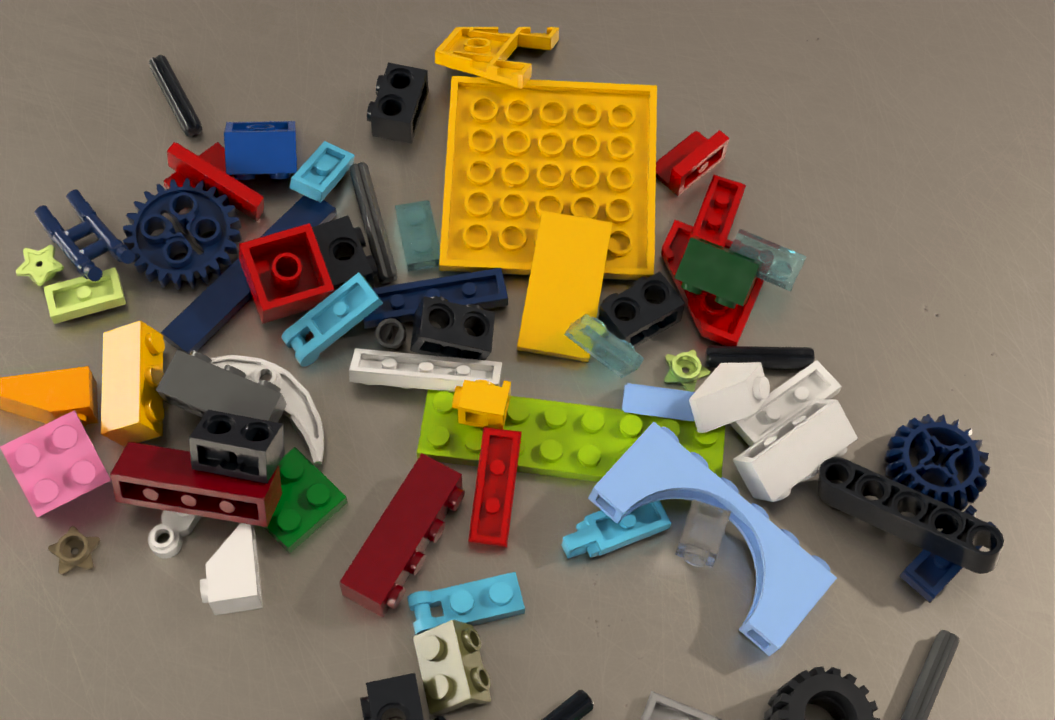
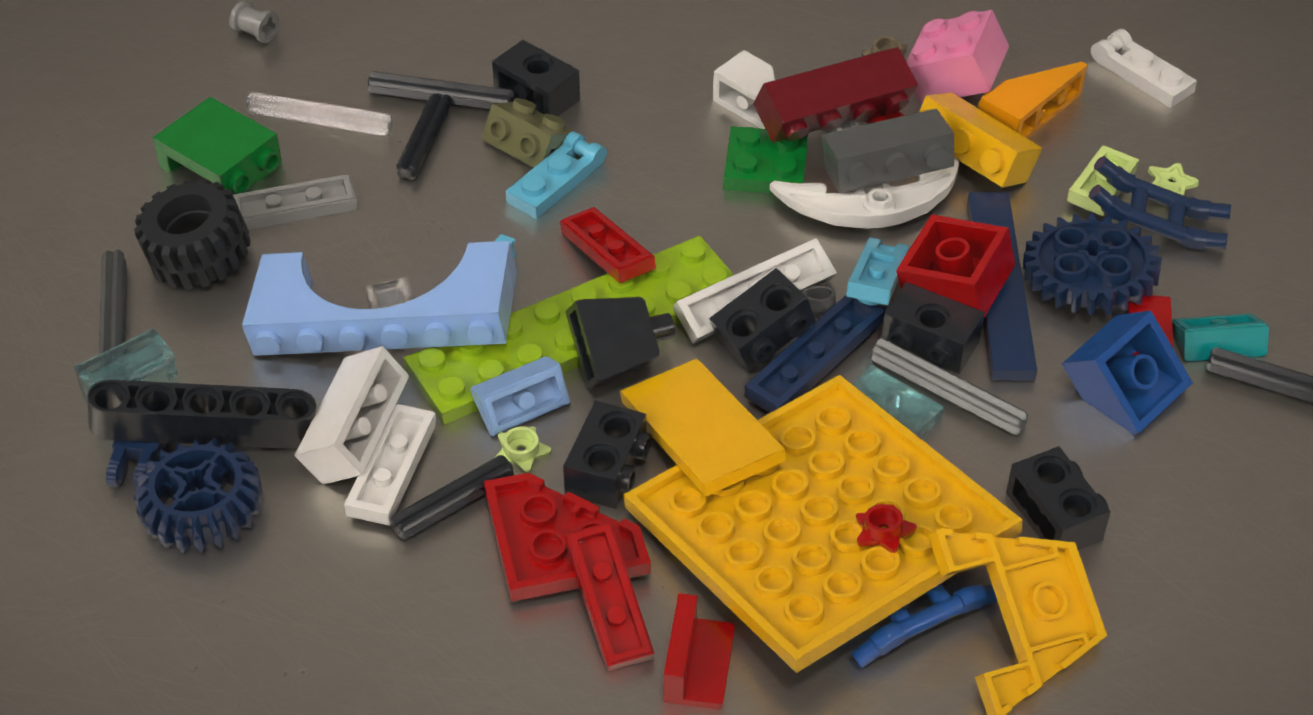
camera: 145 degrees right, 15 degrees down
red tile [167,142,264,221] -> none
black brick [189,410,285,484] -> none
medium azure plate [290,141,355,203] -> none
dark red brick [339,453,465,618] -> none
yellow brick [452,380,511,429] -> none
clear light blue plate [564,314,644,378] -> none
dark green brick [674,236,763,309] -> none
white slope [689,362,770,433] -> none
clear light blue plate [730,229,807,291] -> none
none -> clear light blue hinge [74,328,178,404]
none -> black torso [565,297,675,390]
none -> red plate [856,504,917,553]
none -> teal slope [1172,313,1269,362]

